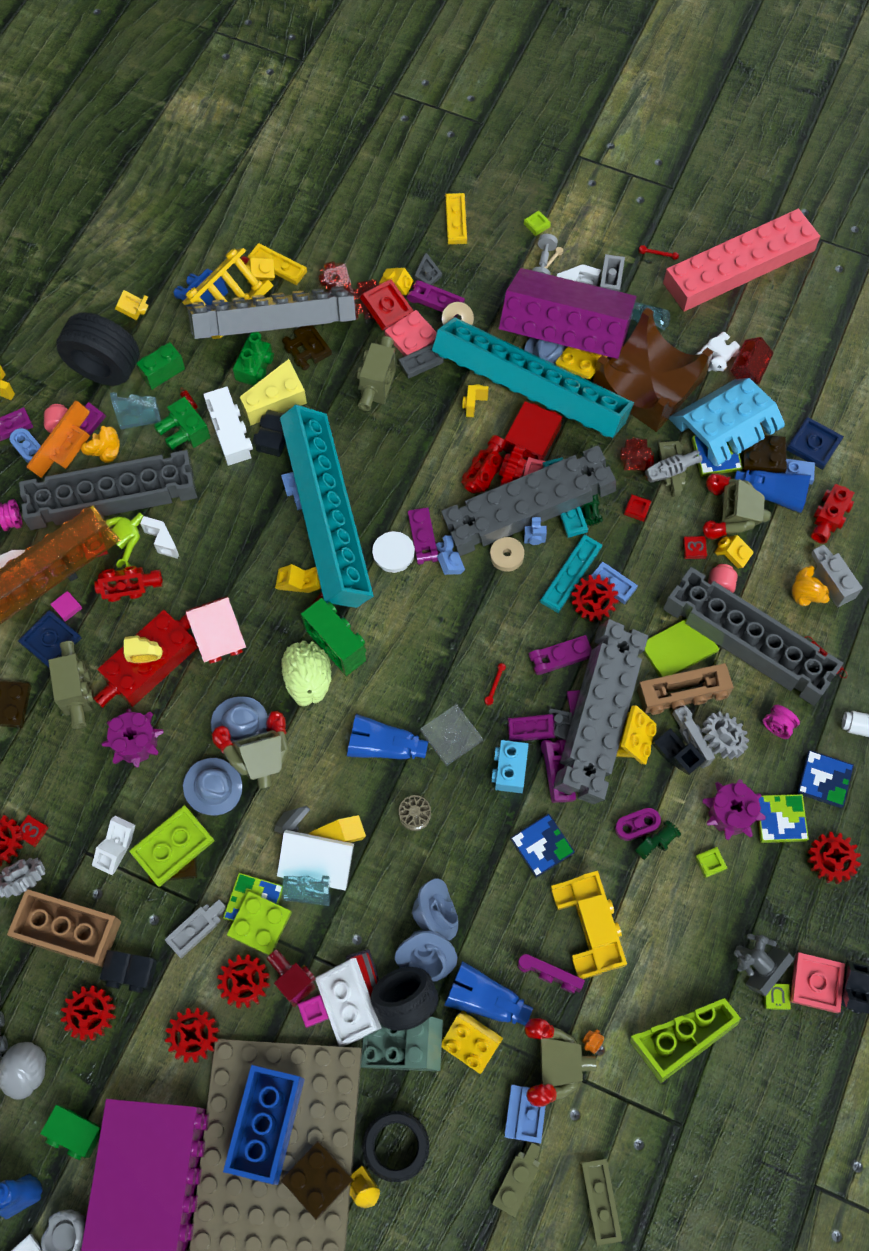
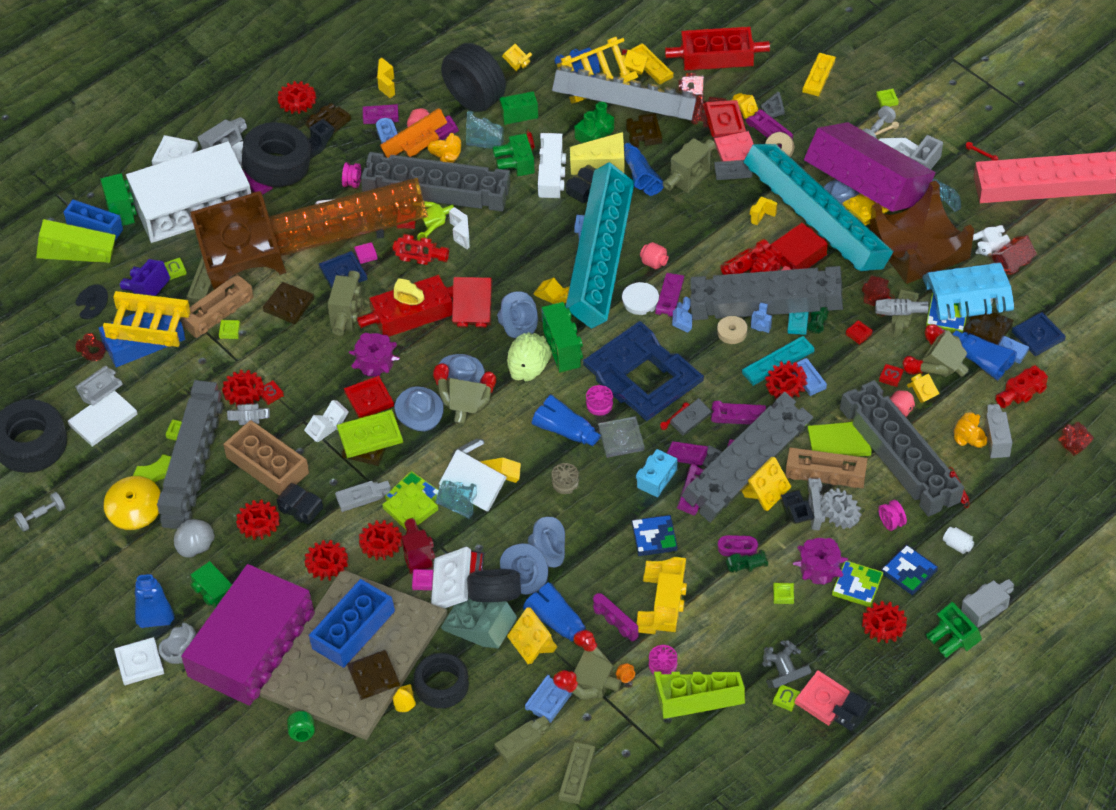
camera: 25 degrees right, 15 degrees down
none -> red plate [344,375,394,419]
none -> sand blue hat [497,292,538,339]
none -> dark blue piece [583,321,704,421]
none -> dark pink wheel [586,385,613,416]
none -> blue piece [624,143,664,196]
none -> coral head [640,242,668,269]
none -> dark pink wheel [649,645,678,675]
none -> red brick [665,27,770,70]
none -> dark grey plate [670,398,712,436]

